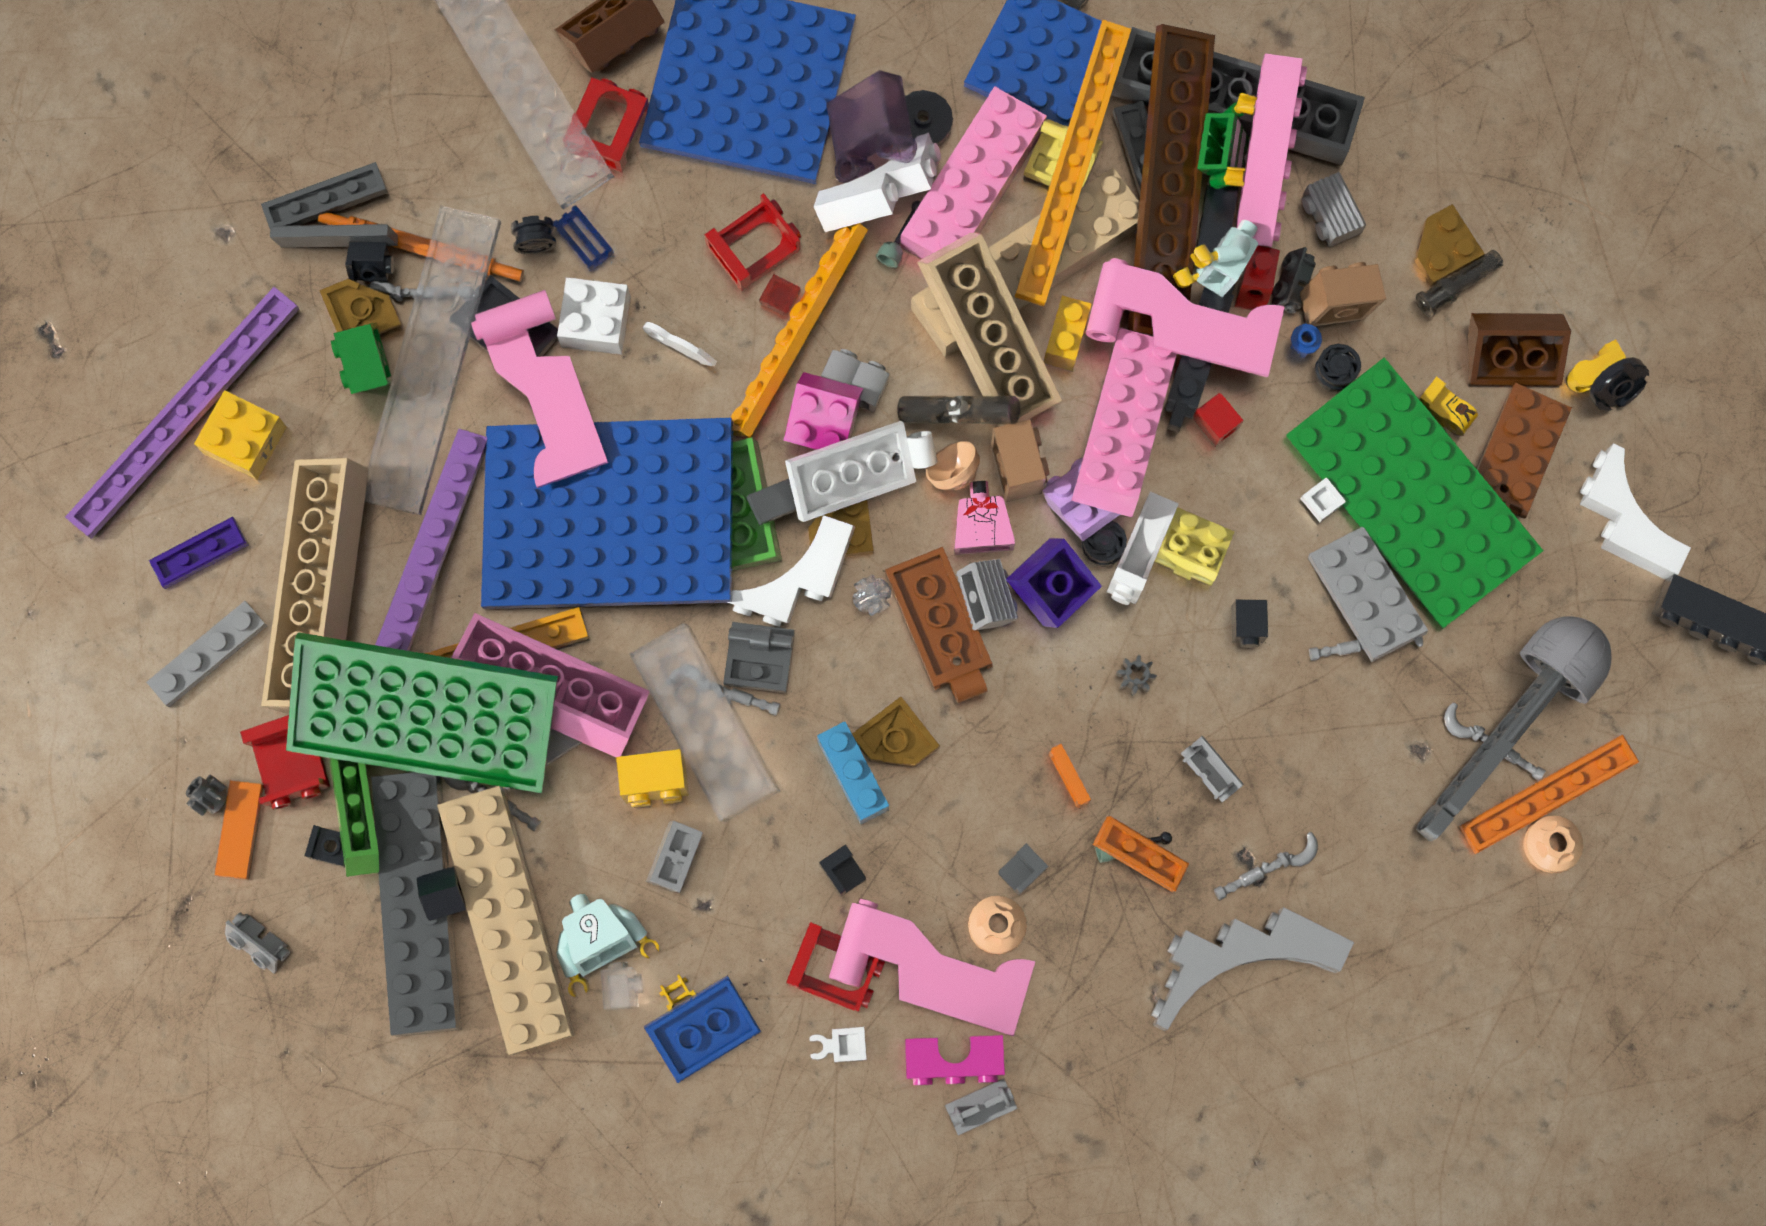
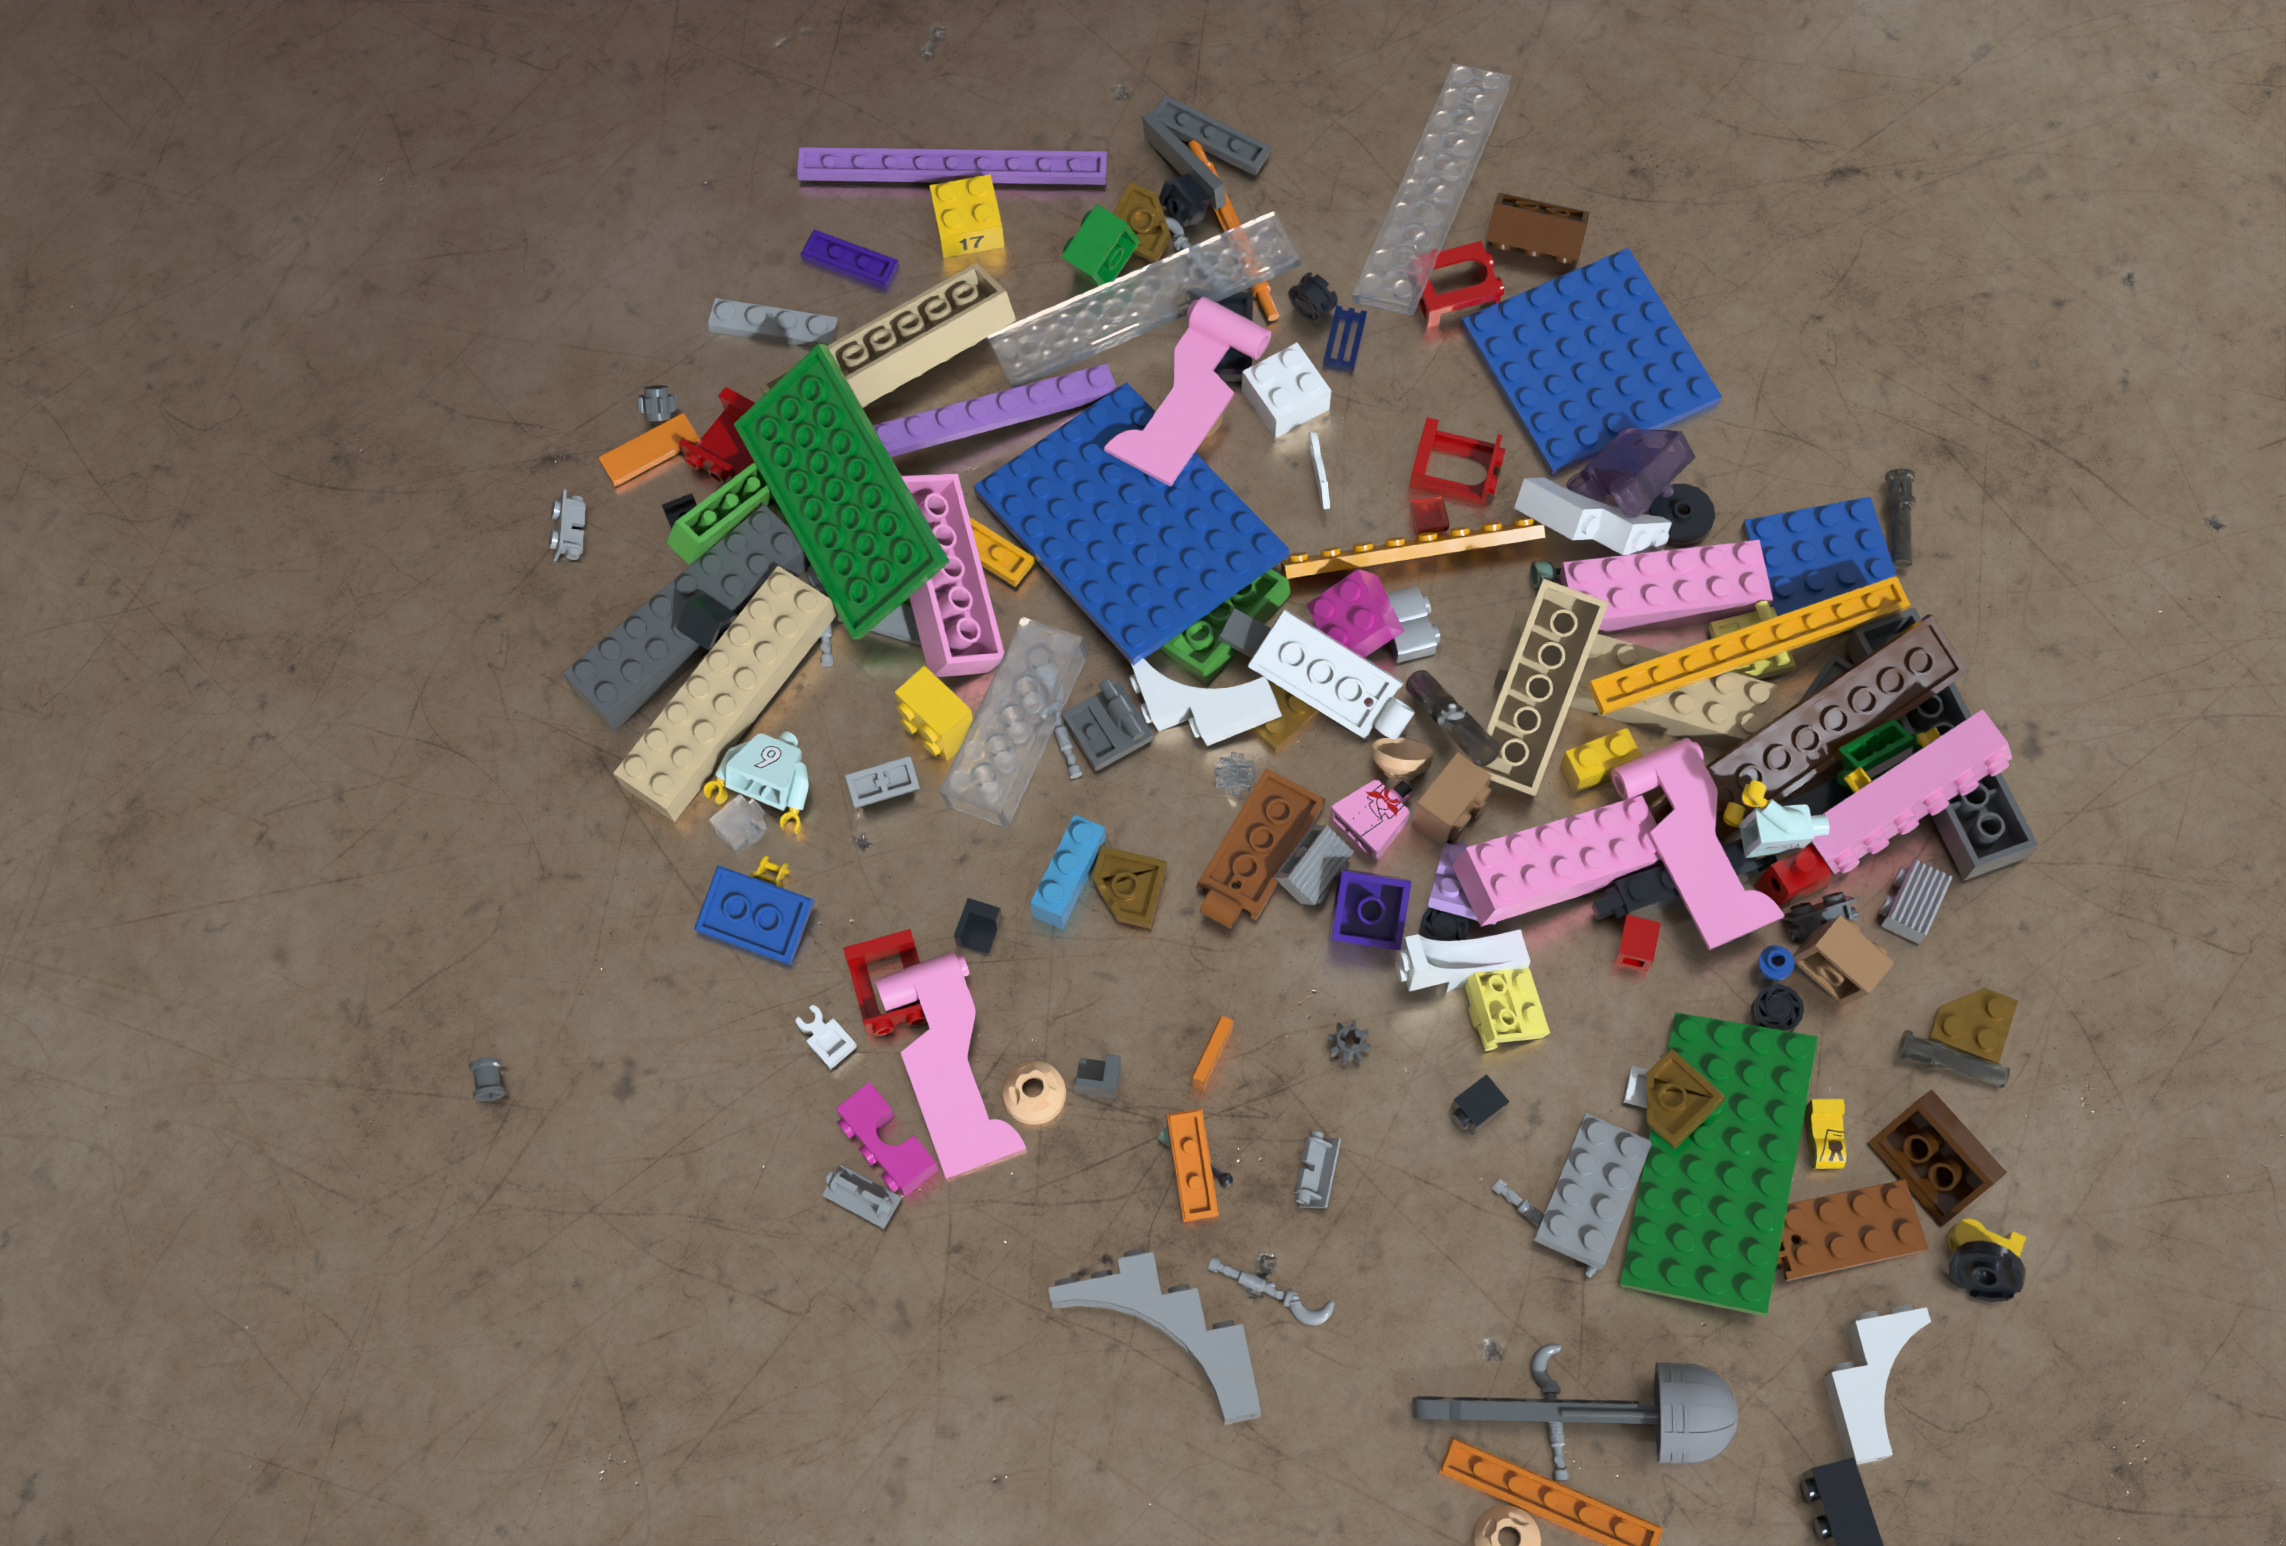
camera: 55 degrees right, 10 degrees down
none -> pearl gold plate [1646,1048,1725,1150]

